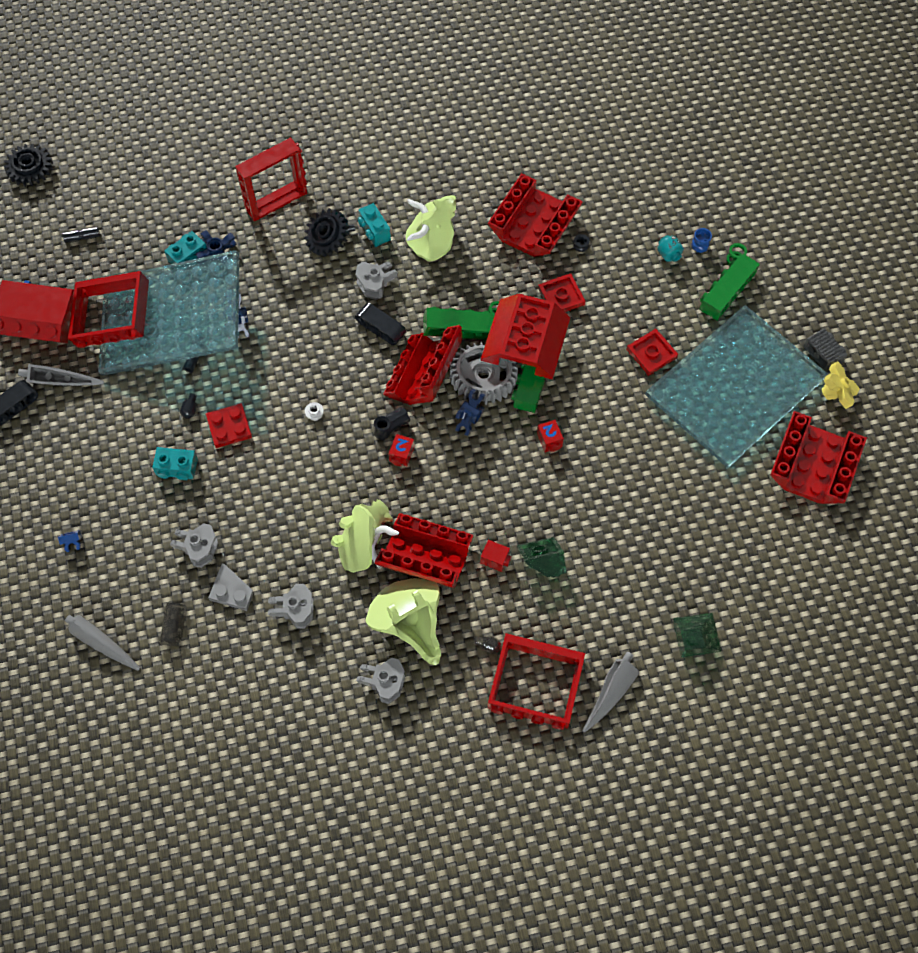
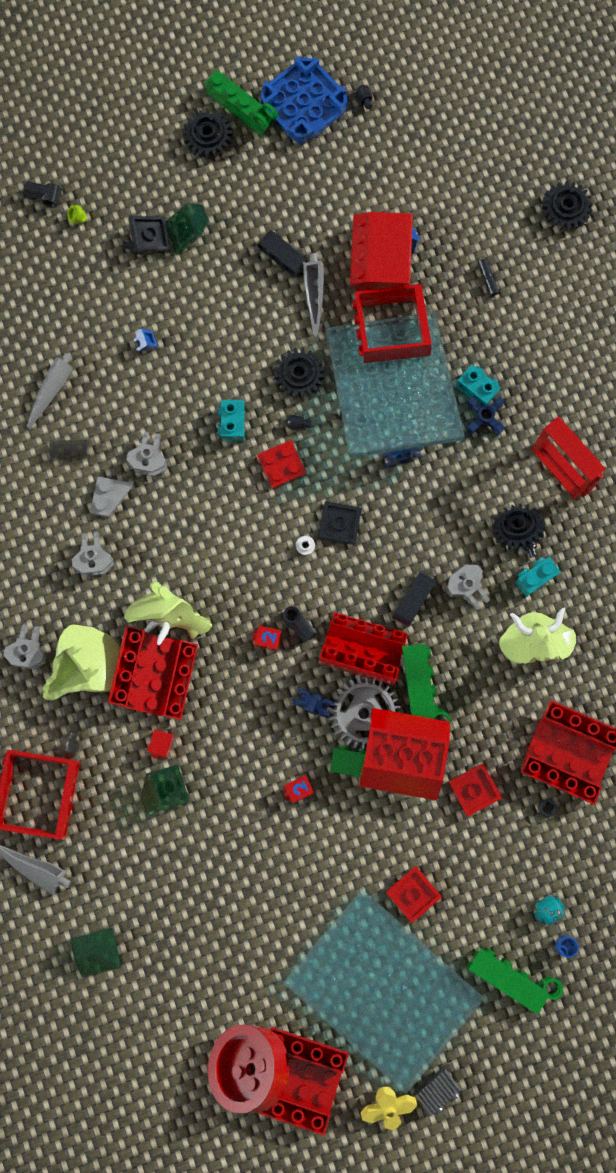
camera: 85 degrees right, 15 degrees up
none -> red brick [208,1024,289,1114]
none -> black gear [274,348,325,399]
none -> black tile [318,501,362,546]

